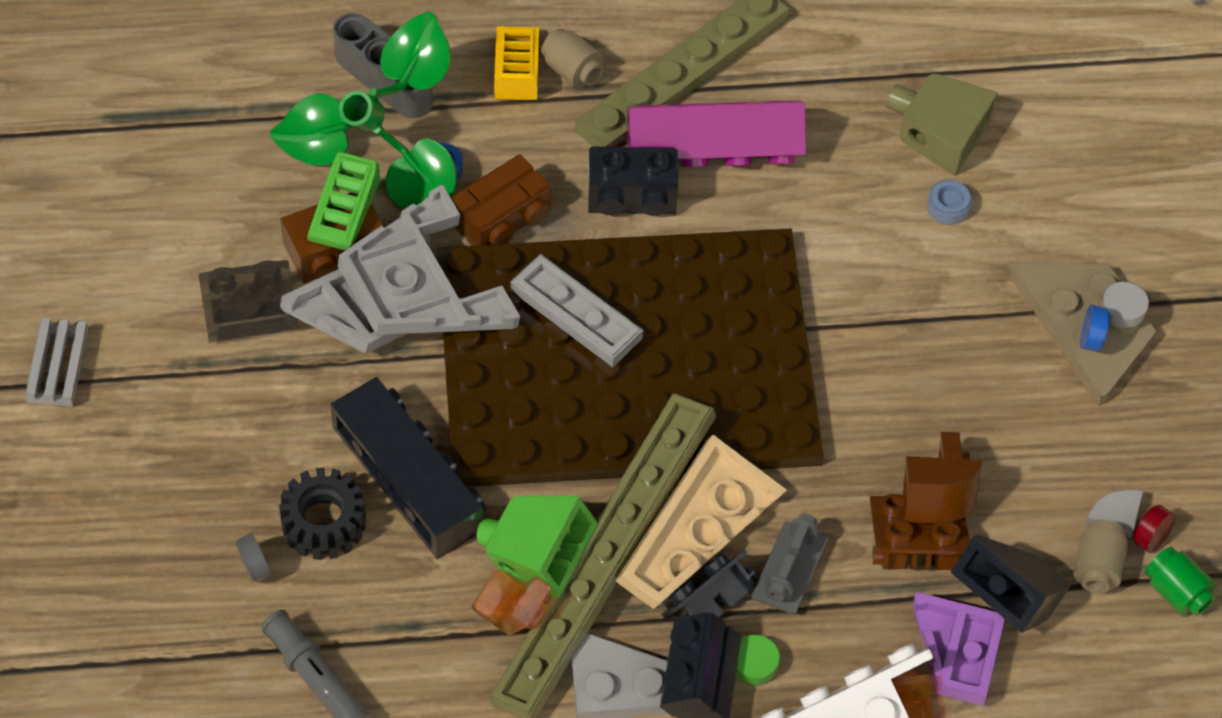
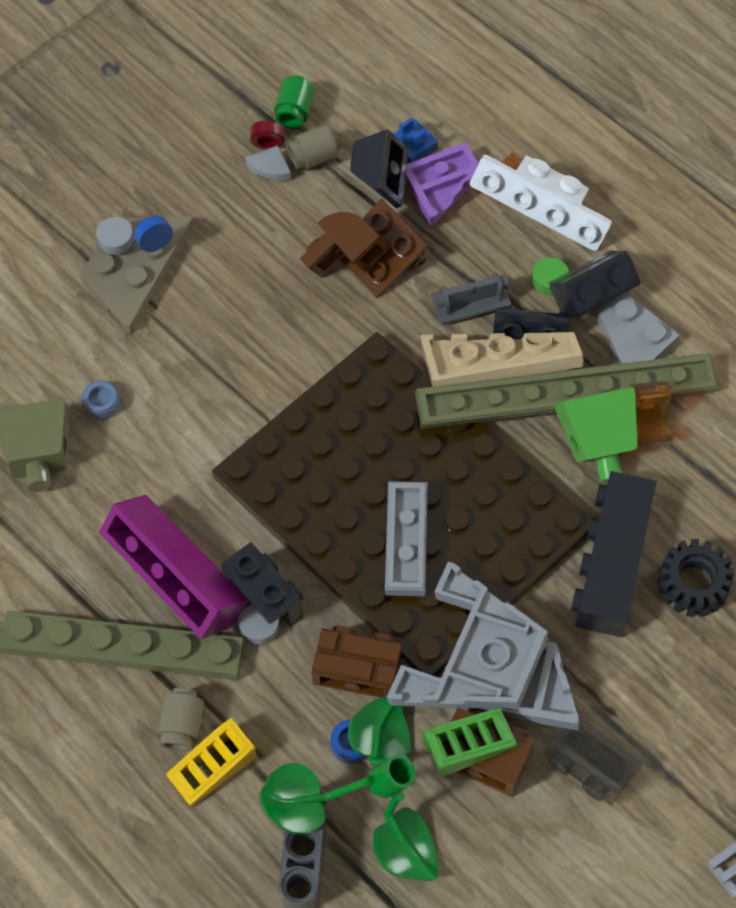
camera: 125 degrees left, 5 degrees up
none -> blue tile [394,118,438,164]

